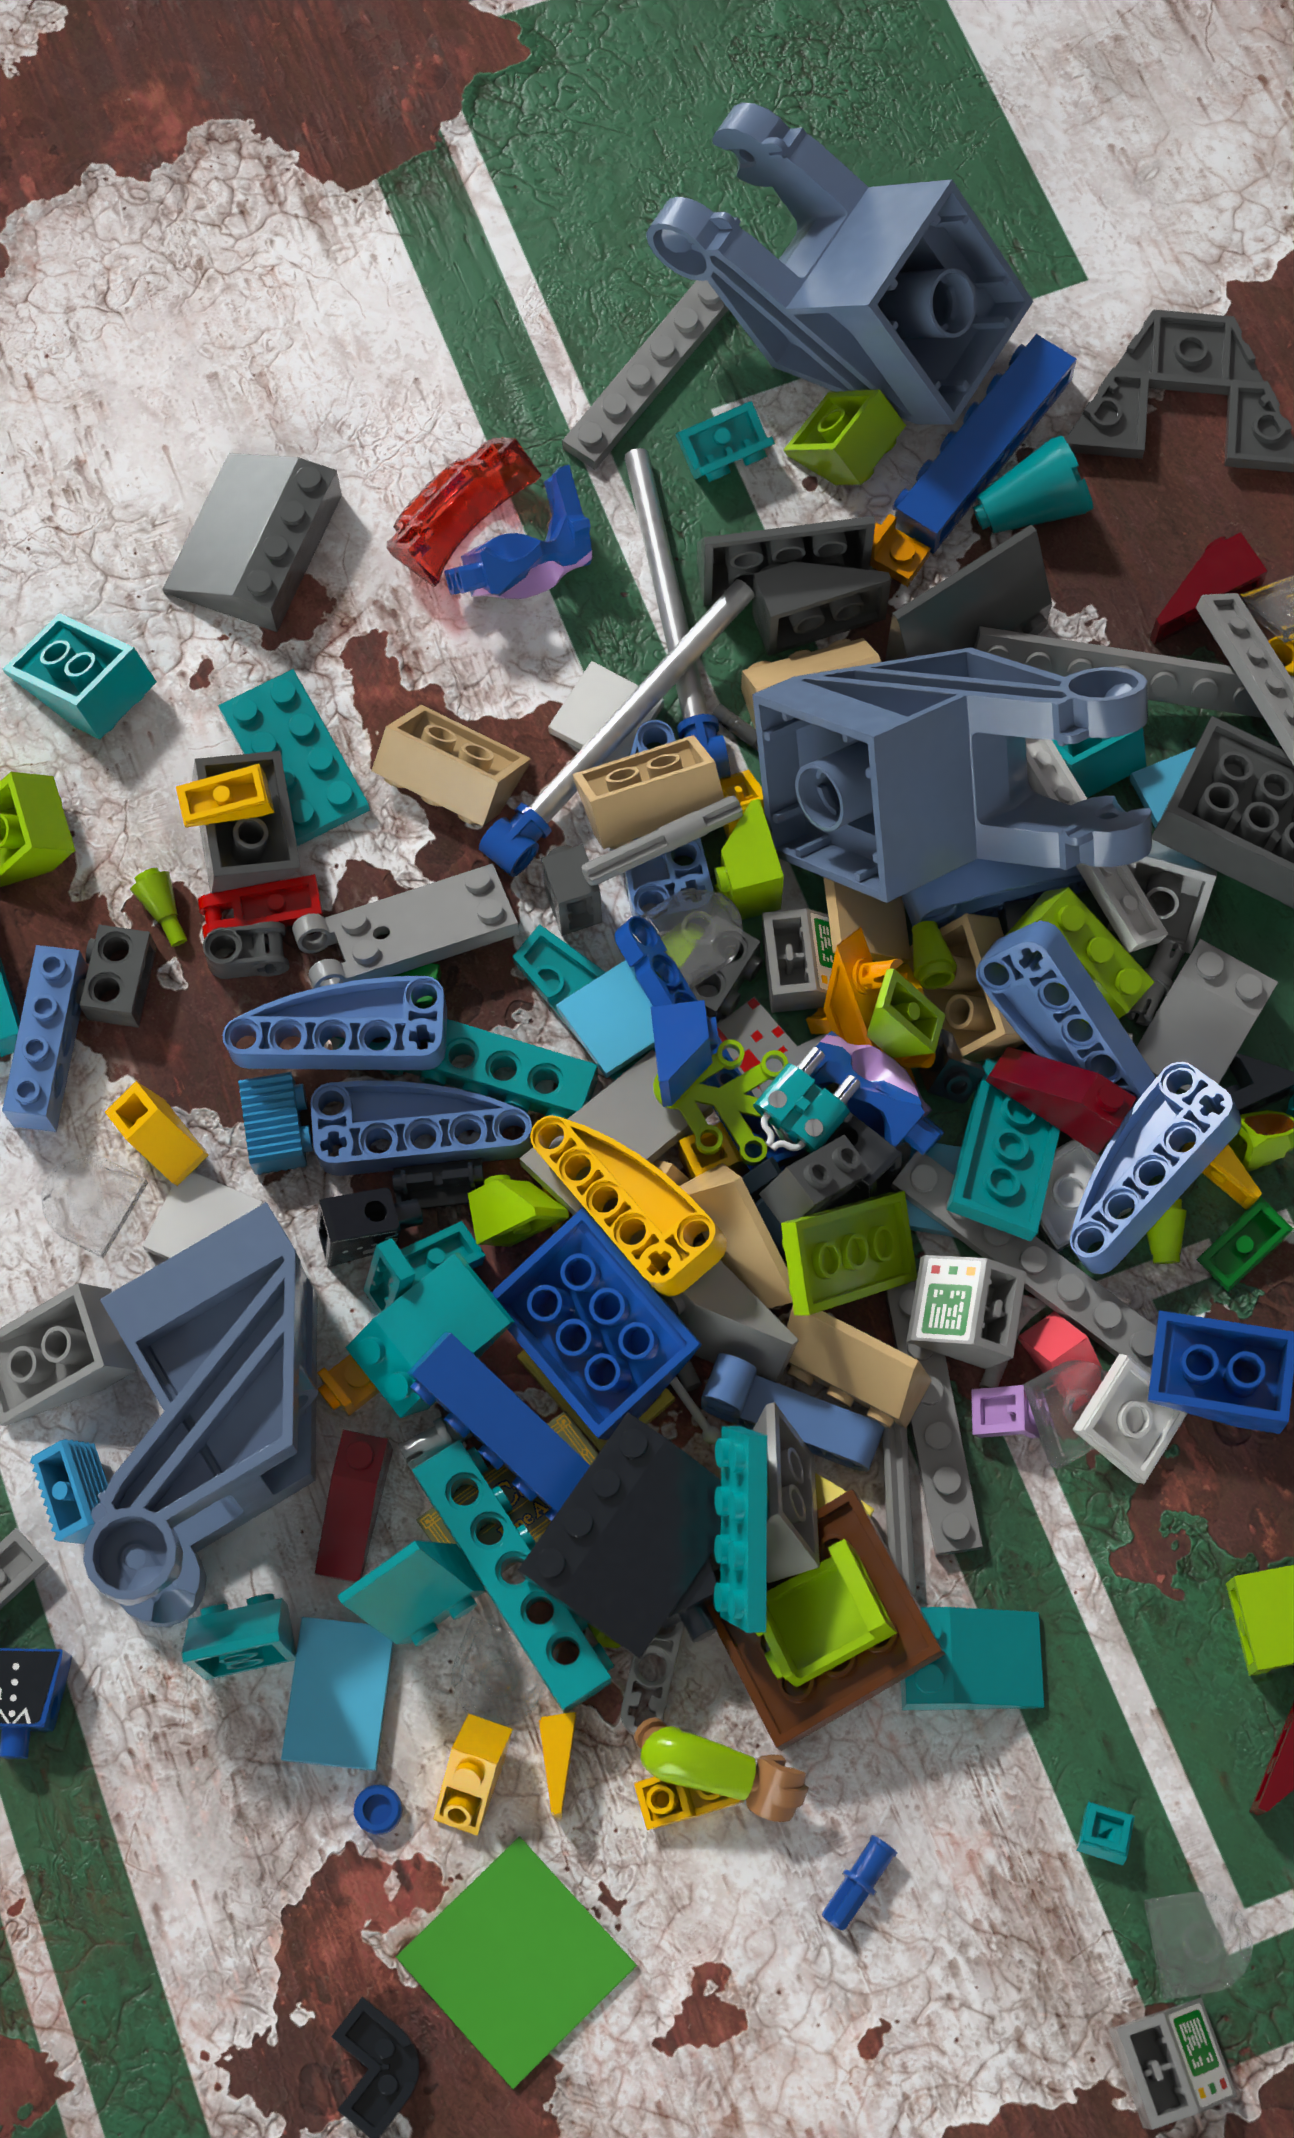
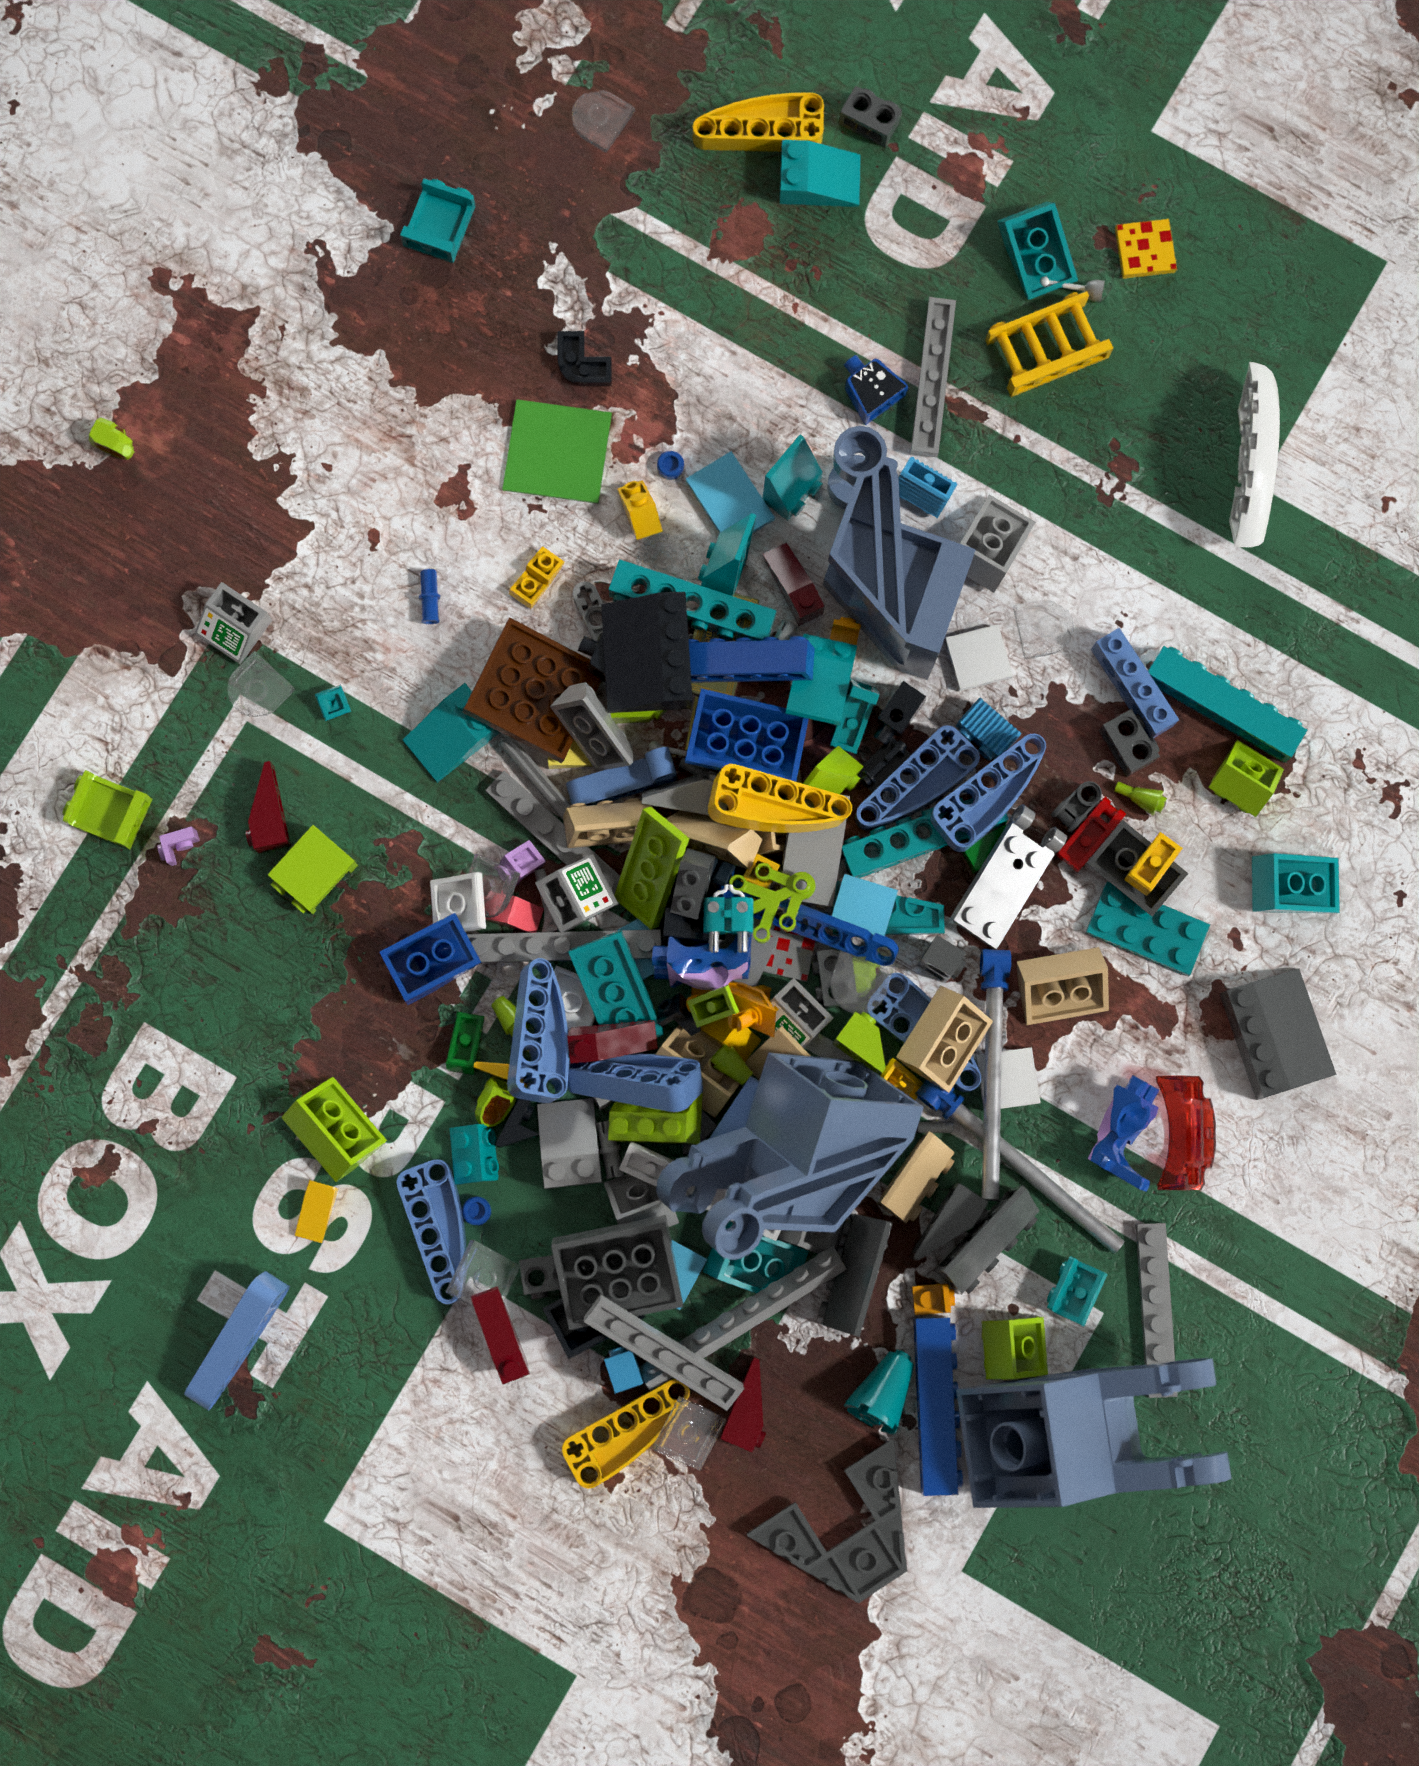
camera: 135 degrees right, 10 degrees up
yellow slope [105,1081,209,1186] -> none
yellow slope [539,1712,577,1818] -> none
light grey axle [582,796,743,886] -> none
lime piece [634,1717,809,1822] -> none
blue slope [650,1000,719,1107] -> none
teal plate [714,1426,767,1633] -> none
lime panel [756,1539,897,1687] -> none

